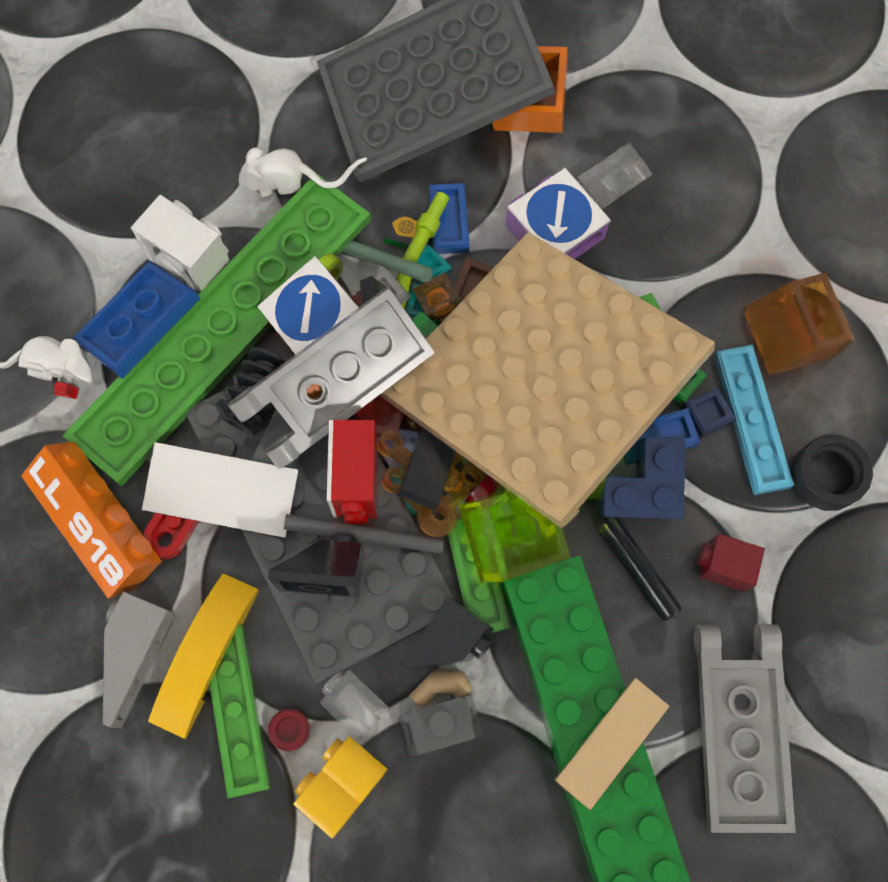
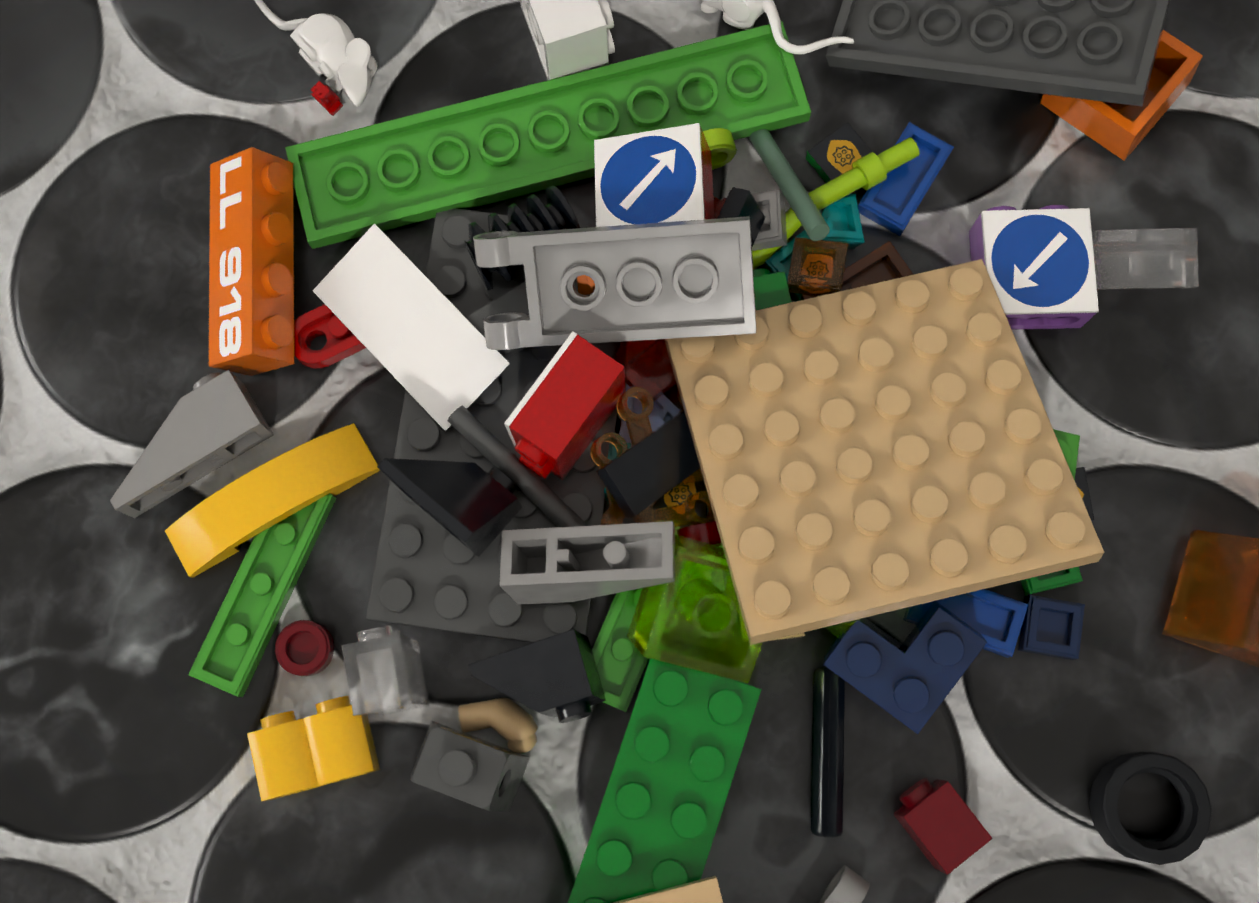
camera: 40 degrees right, 5 degrees up
blue tile [72,261,200,379] -> none
medium azure tile [714,345,794,495] -> none
none -> light grey slope [500,521,675,604]

